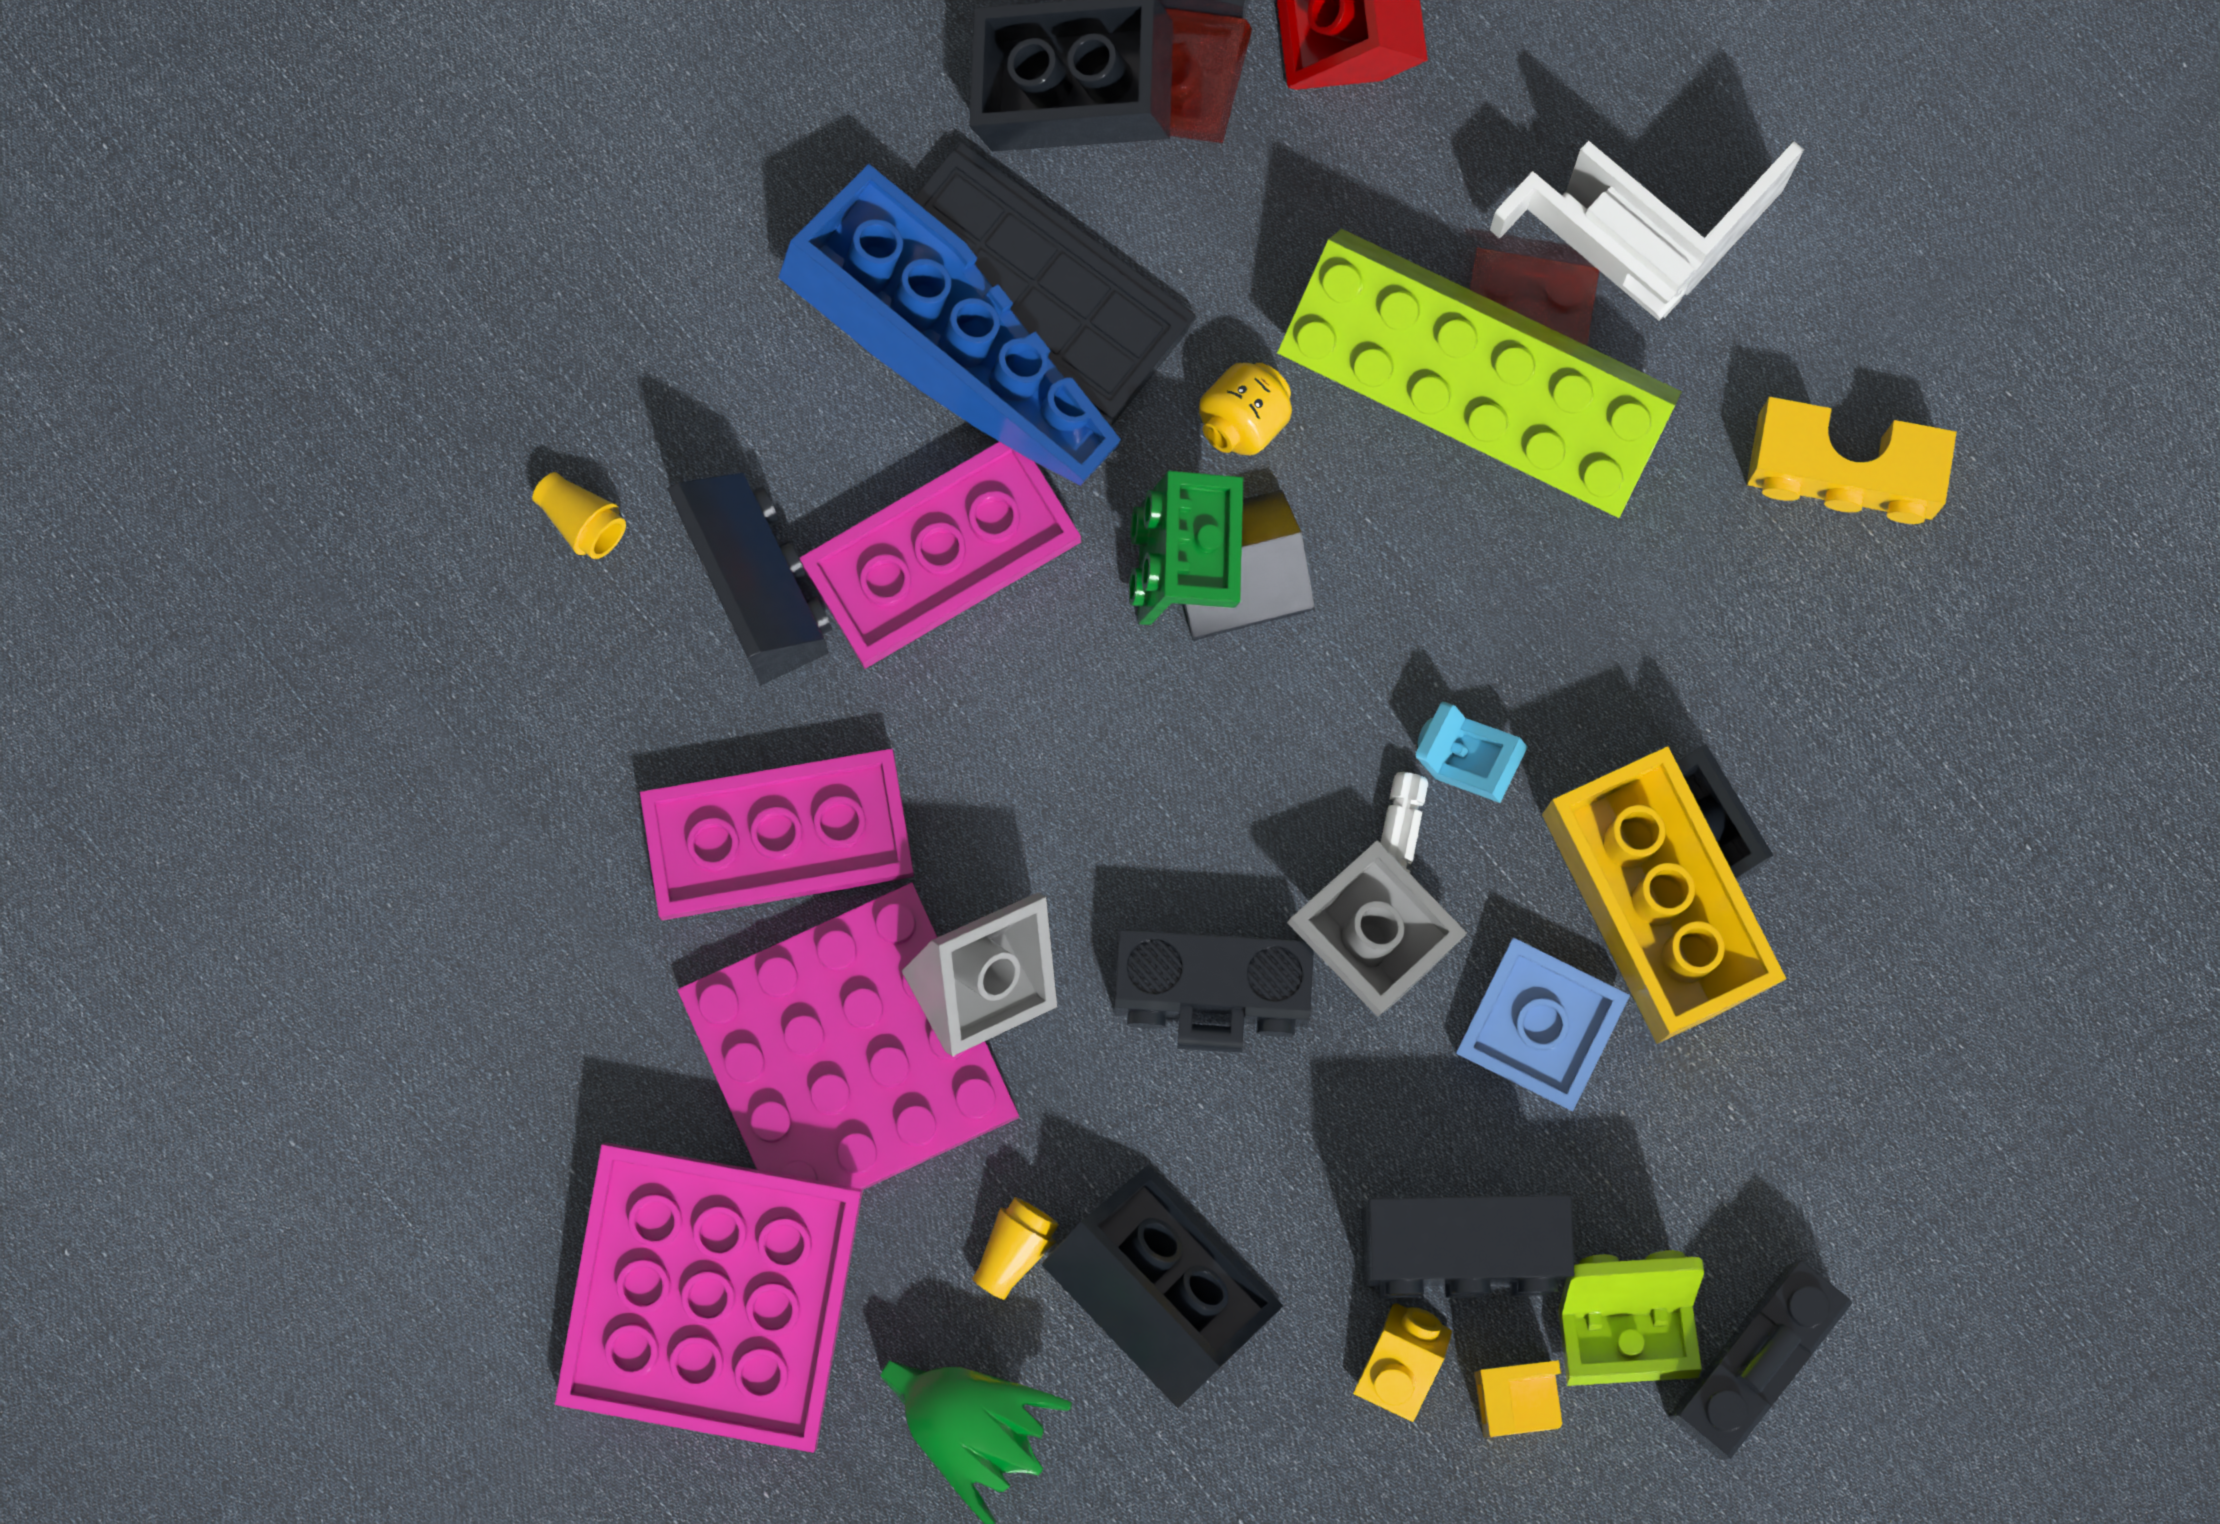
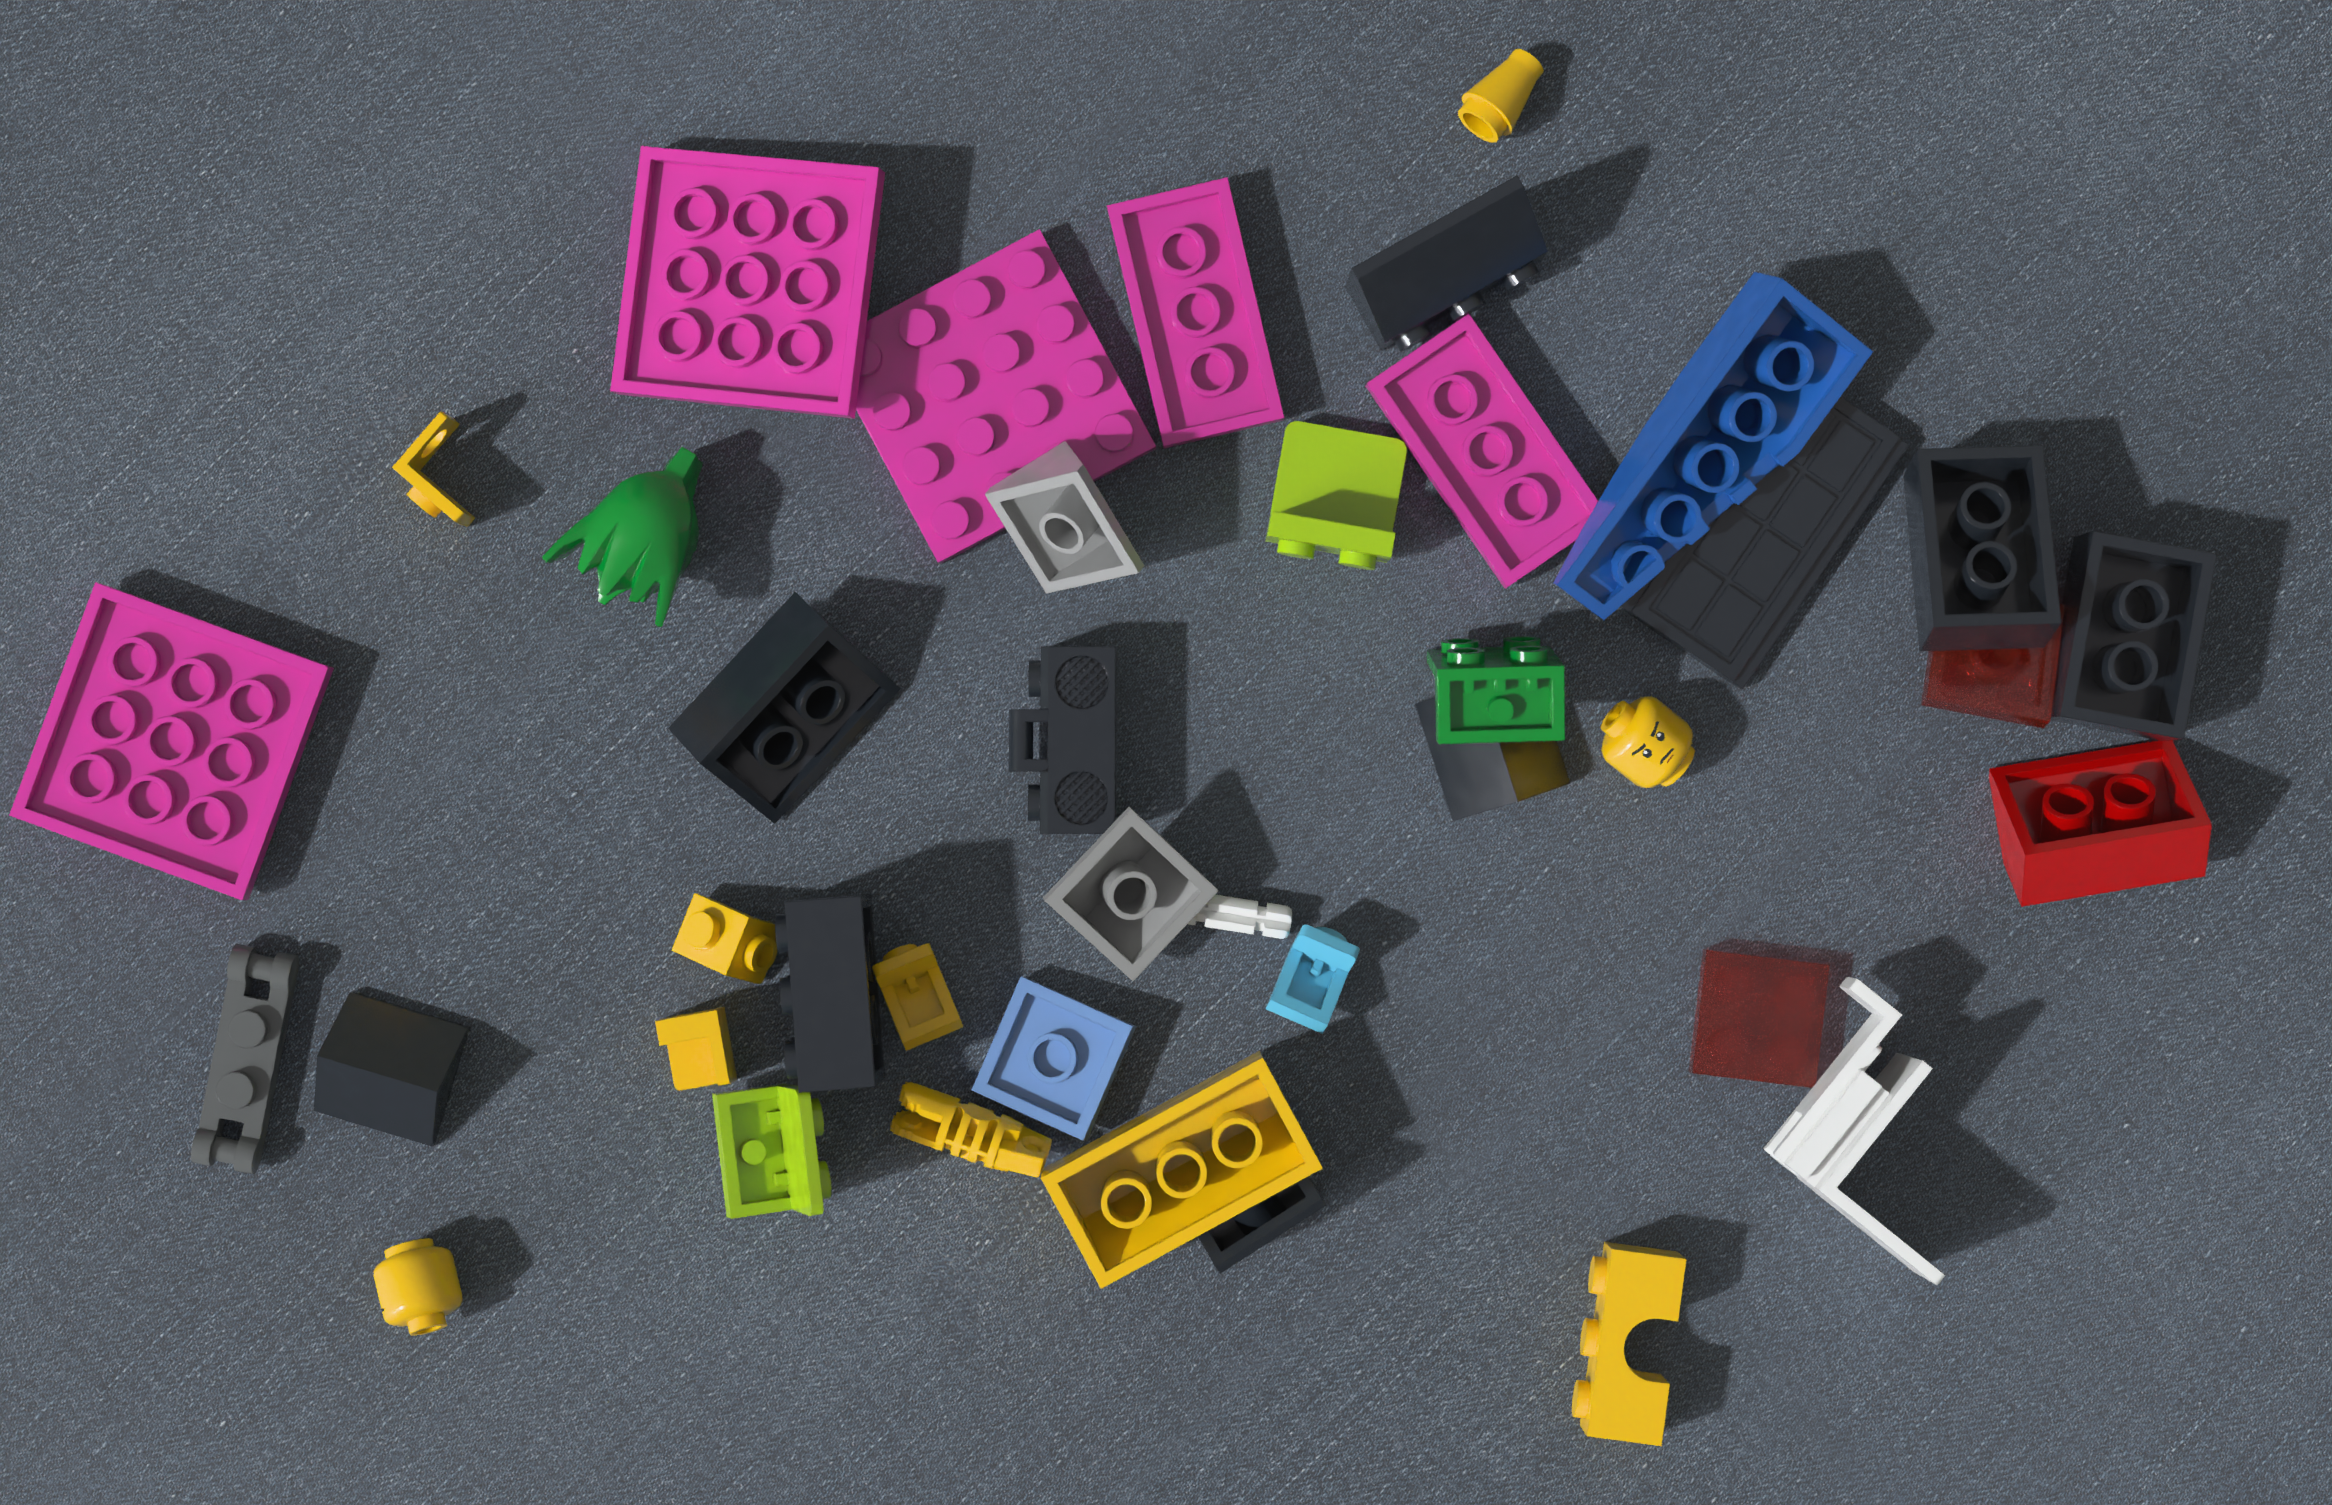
camera: 85 degrees right, 10 degrees up
yellow cone [972,1197,1059,1300] -> none
lime brick [1277,229,1682,518] -> none
black piece [1668,1260,1852,1460] -> none
none -> yellow bracket [872,943,963,1051]
none -> yellow hinge [890,1082,1052,1177]
none -> lime bracket [1265,421,1407,570]

